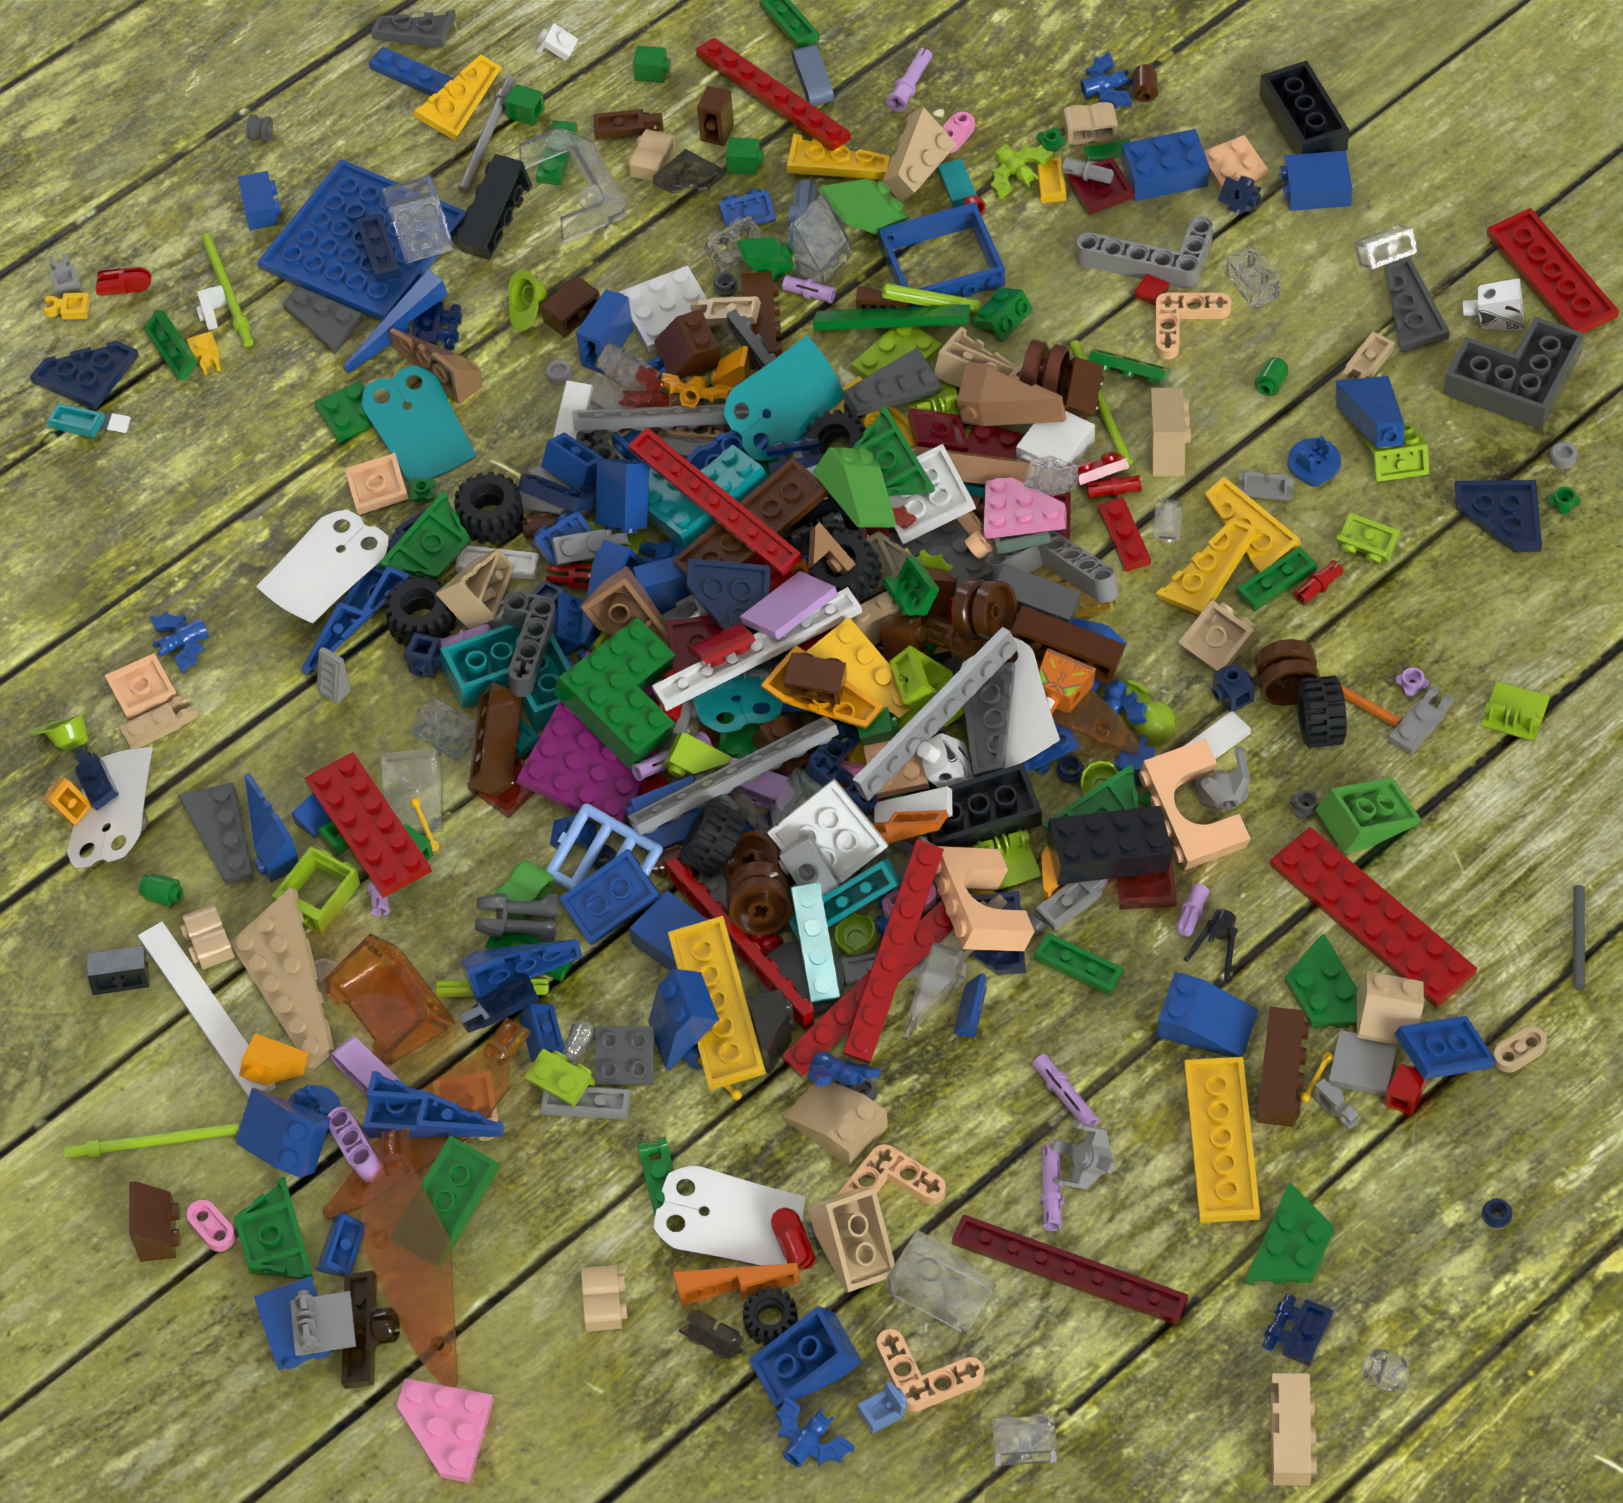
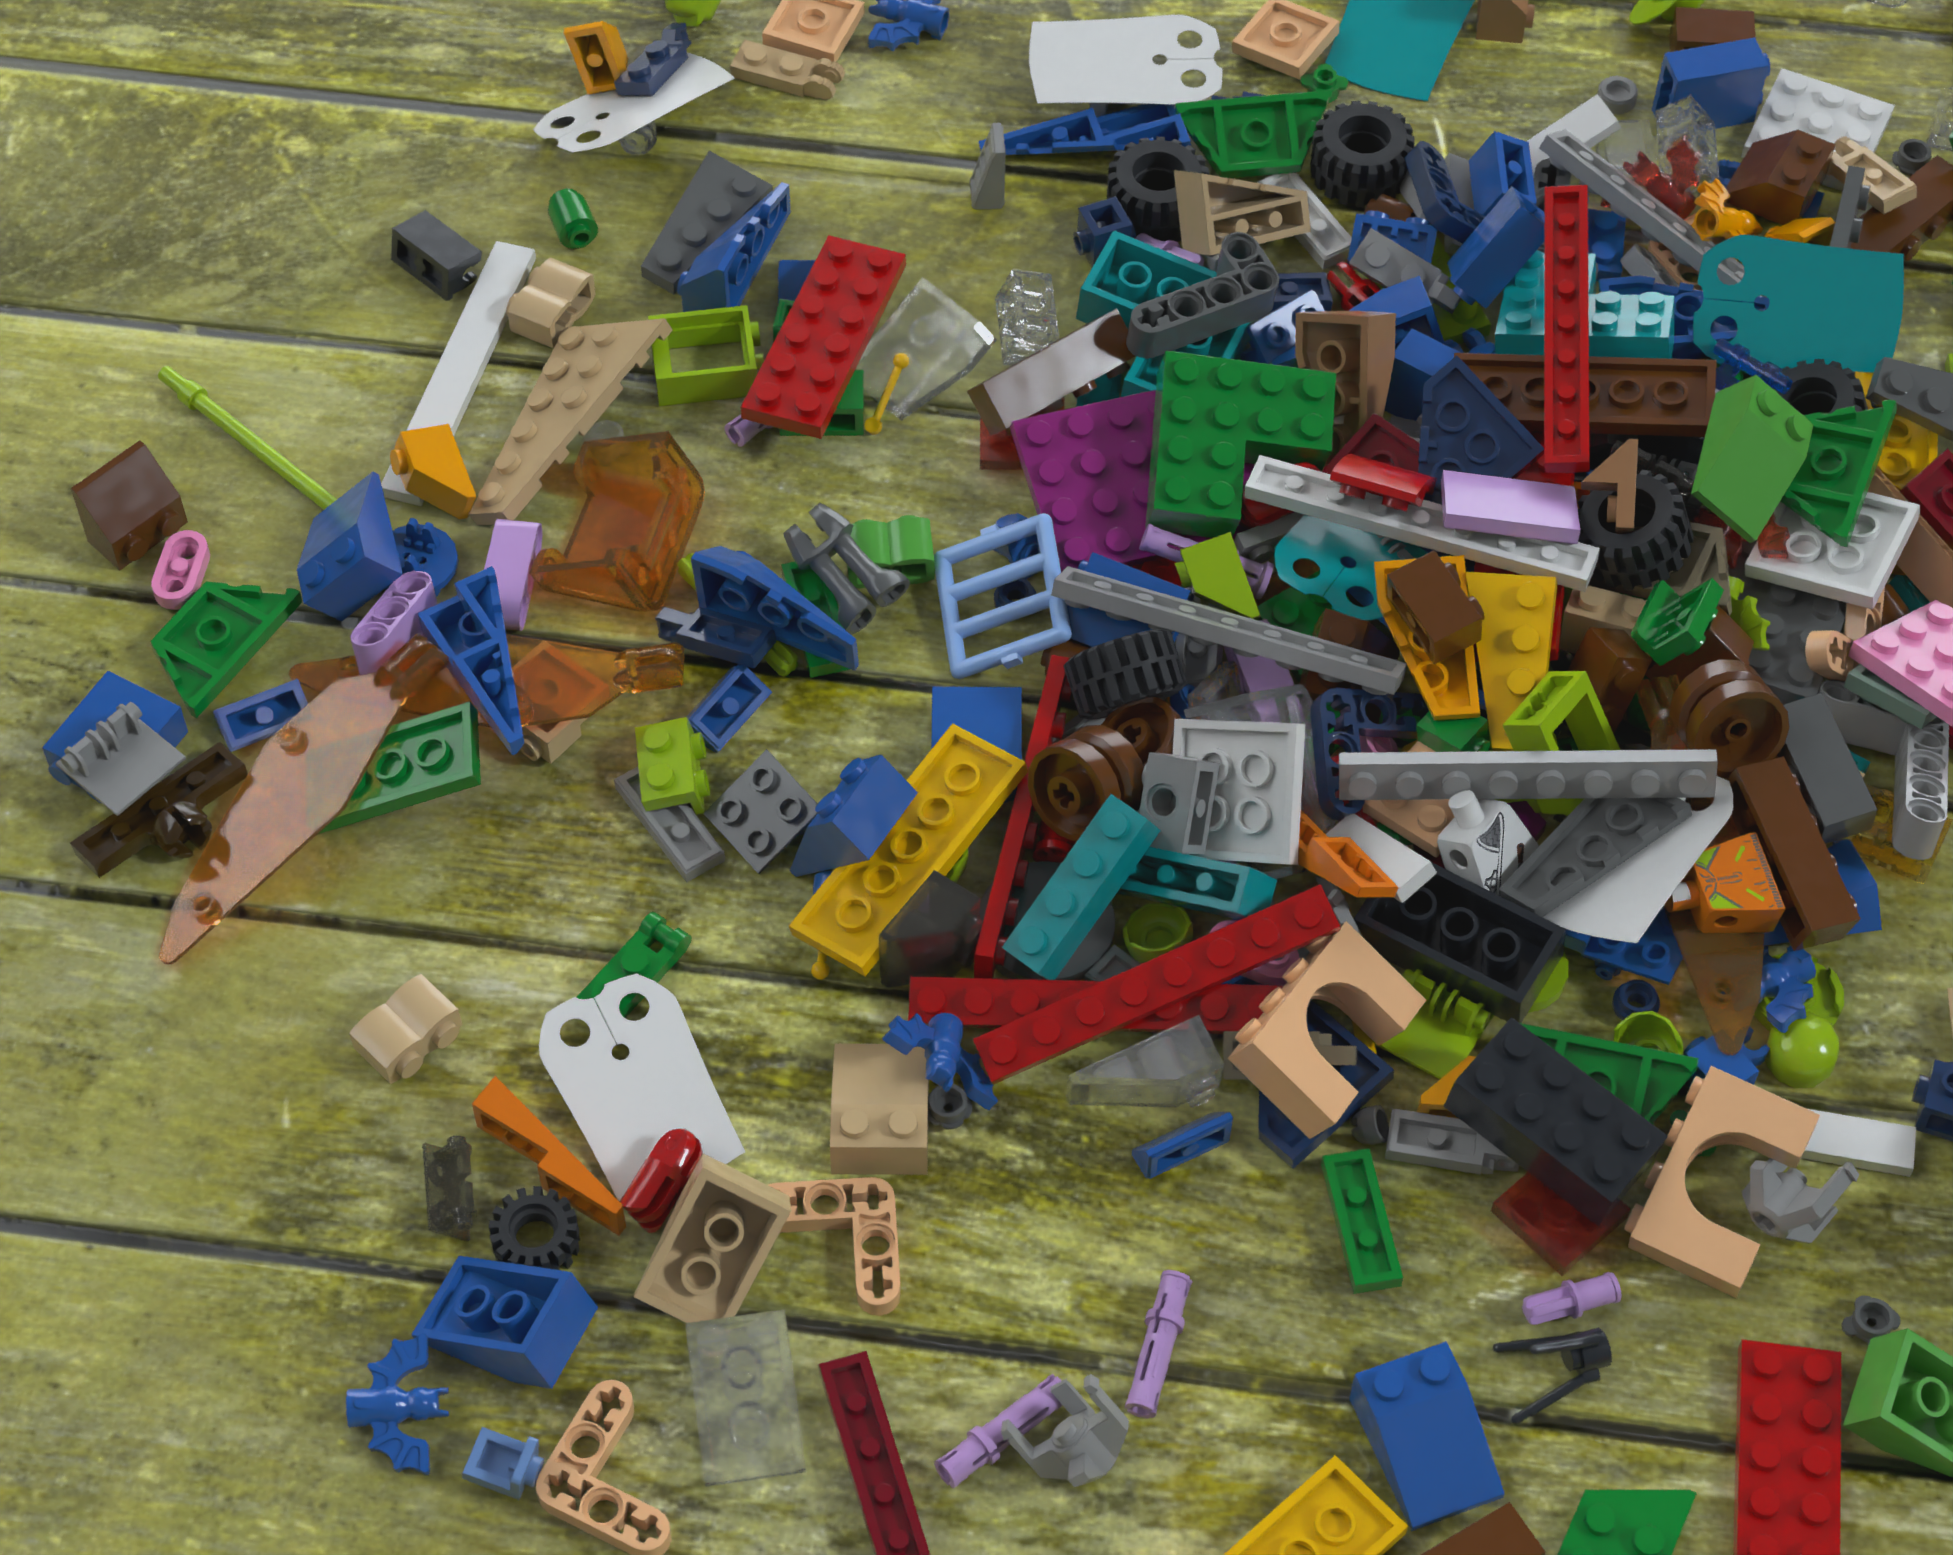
camera: 45 degrees right, 0 degrees up
bright pink plate [397,1378,494,1483] -> none
blue plate [559,849,661,945] -> none
clear cone [562,1019,596,1064] -> none

